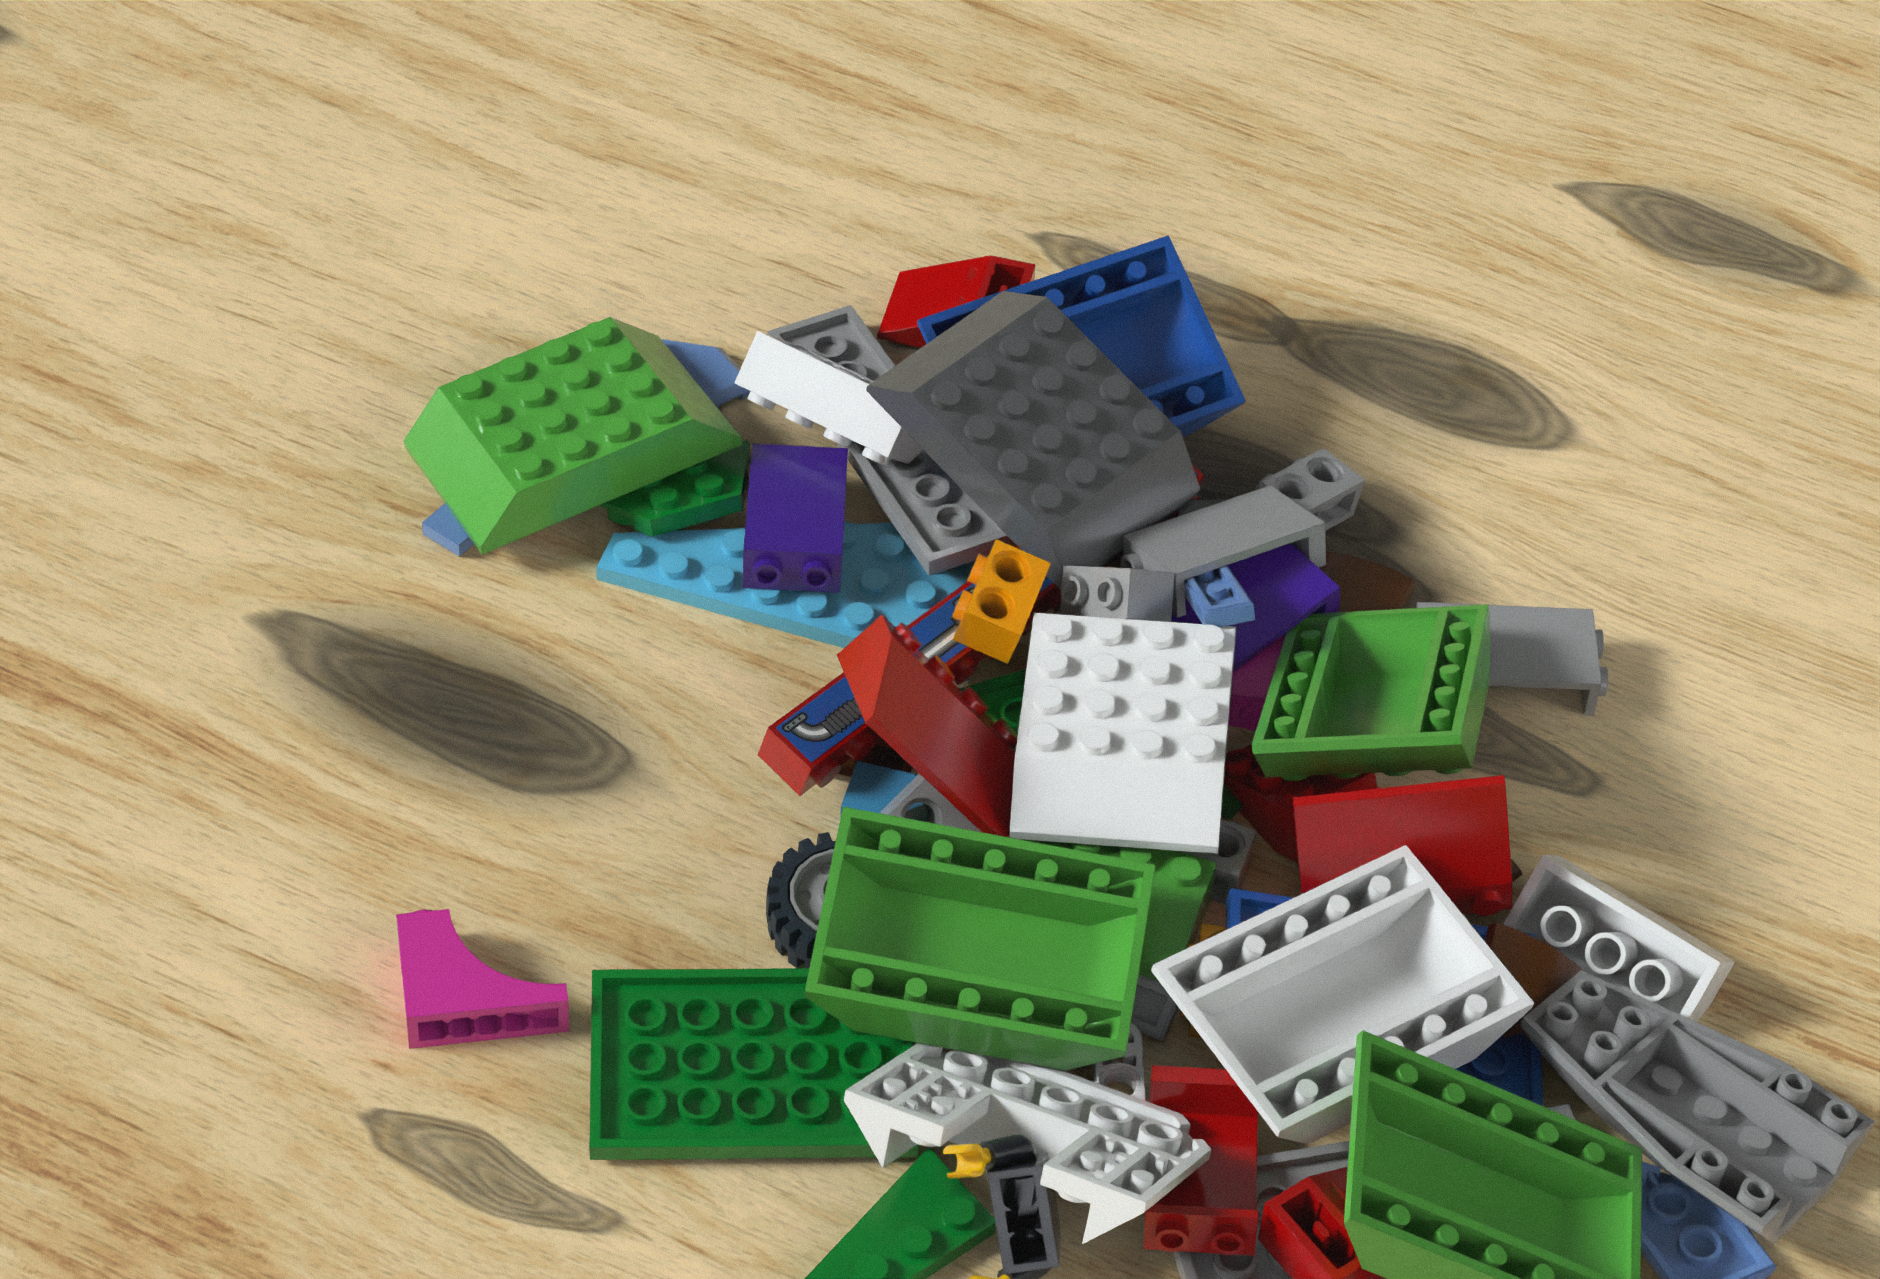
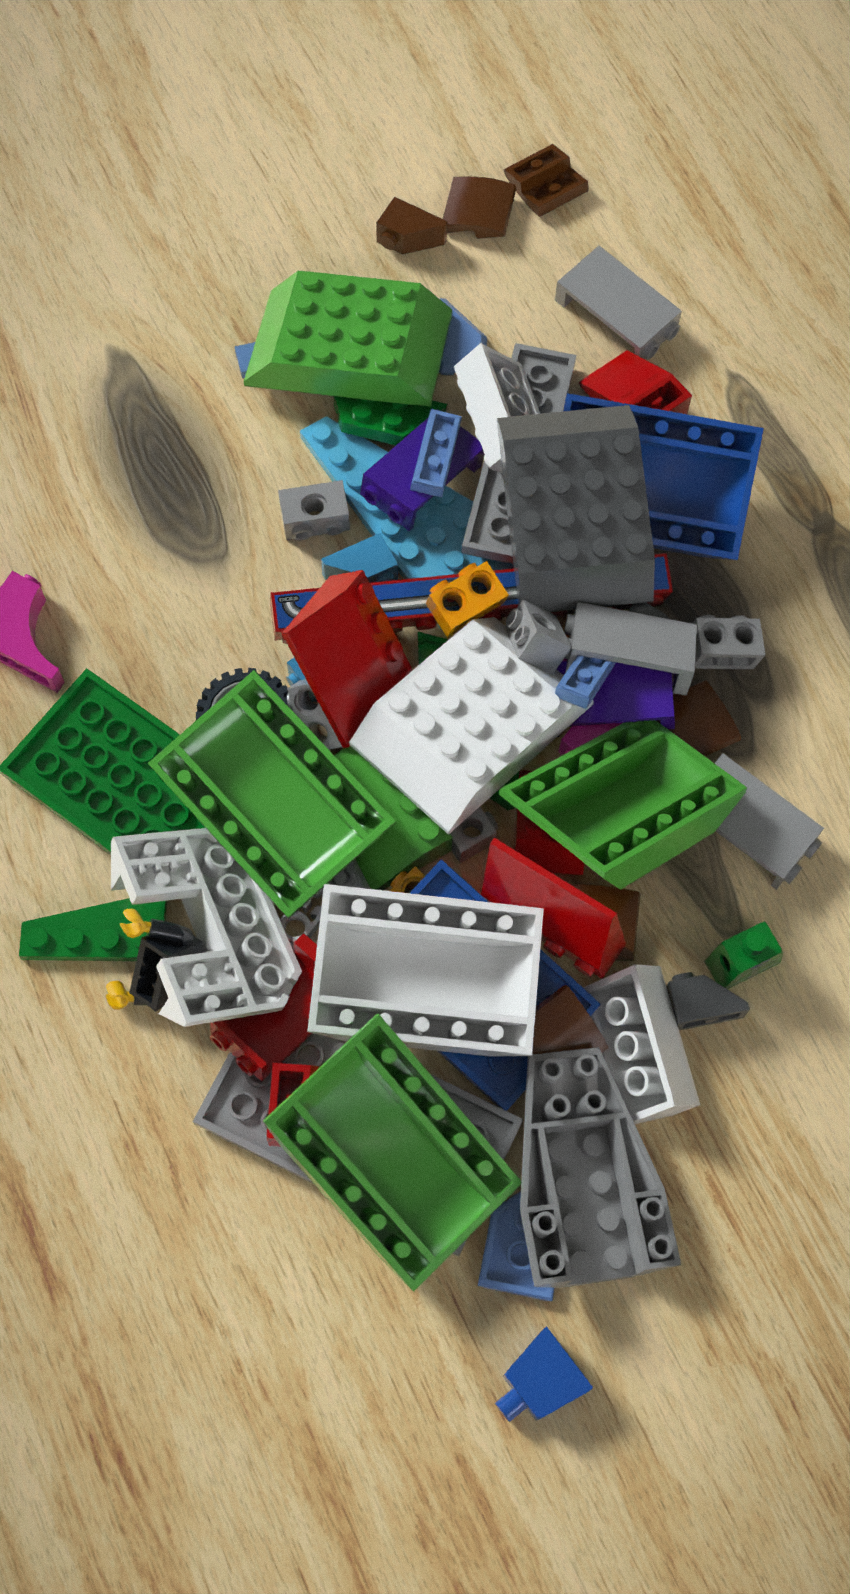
camera: 40 degrees right, 20 degrees up
none -> light grey brick [278,480,350,540]
none -> dark azure slope [321,533,398,583]
none -> reddish brown slope [376,196,448,254]
none -> medium blue tile [410,409,462,498]
none -> reddish brown slope [443,176,517,239]
none -> reddish brown slope [504,144,589,217]
none -> light grey panel [555,246,682,360]
none -> dark grey slope [666,972,750,1030]
none -> green torso [704,921,783,989]

